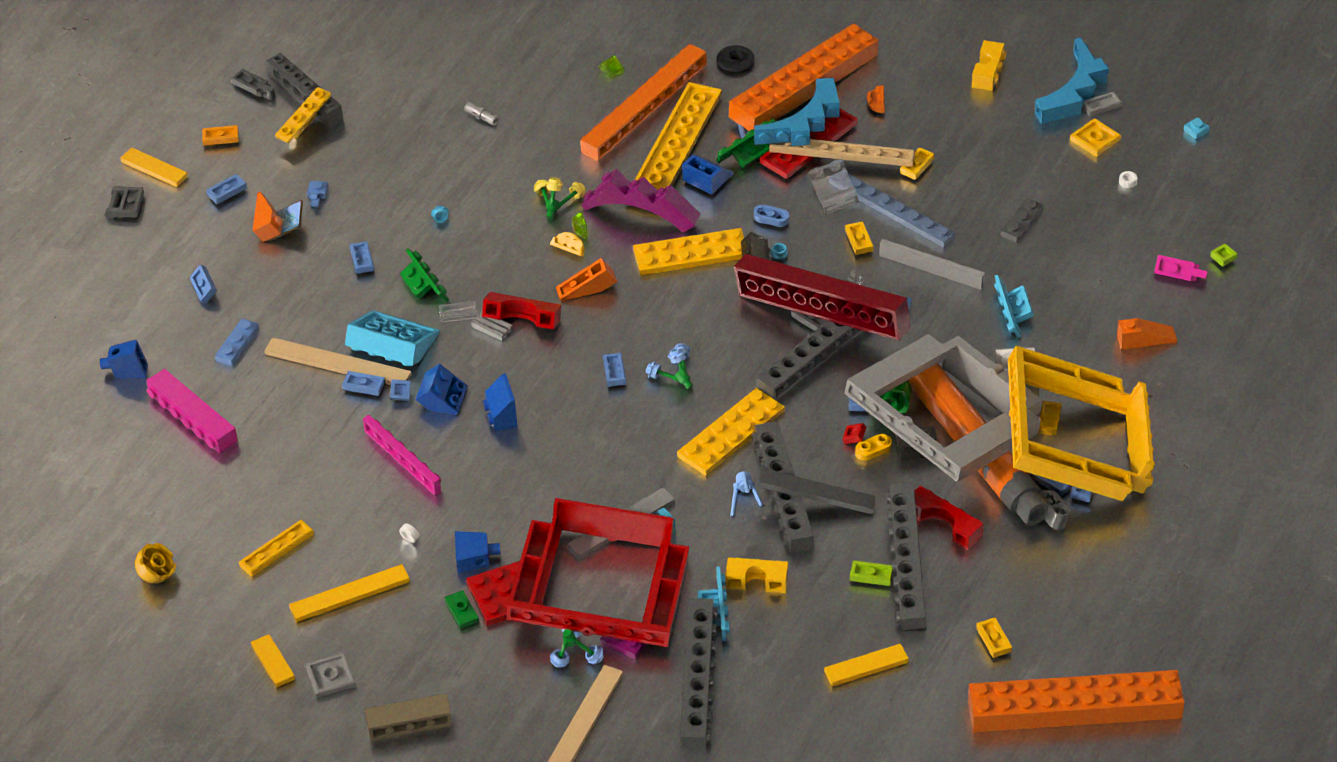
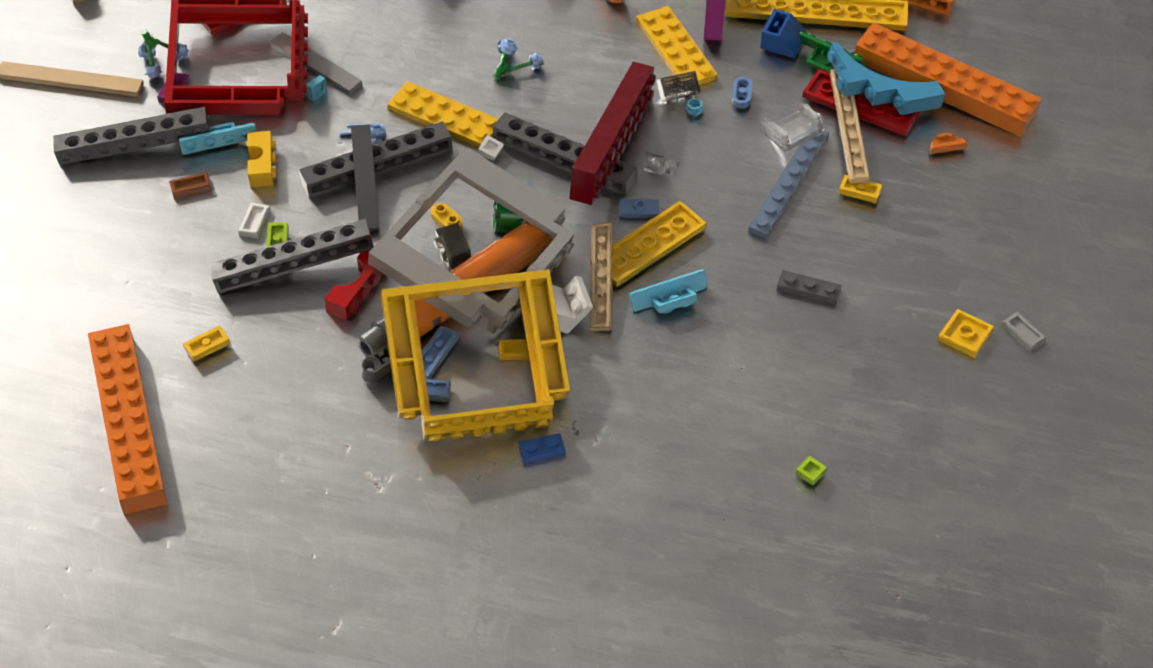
camera: 75 degrees right, 5 degrees up
medium blue plate [603,353,626,387] -> none
black wheel [716,45,755,72] -> none
yellow tile [824,643,909,687] -> none
red tile [842,423,866,444] -> none
yellow plate [845,221,873,255] -> none
light grey tile [879,239,985,290] -> none
yellow arch [972,40,1007,91] -> none
dark azure arch [1035,37,1109,124] -> none
orange slope [1117,318,1177,350] -> none
white tile [1119,171,1138,188] -> none
dark pink hinge [1154,255,1208,281] -> none
medium azure plate [1184,117,1210,139] -> none
none -> dark orange tile [169,172,212,199]
none -> white tile [238,203,270,239]
none -> white plate [477,135,504,162]
none -> blue plate [518,433,566,464]
none -> yellow plate [590,201,707,287]
none -> tan tile [590,222,613,332]

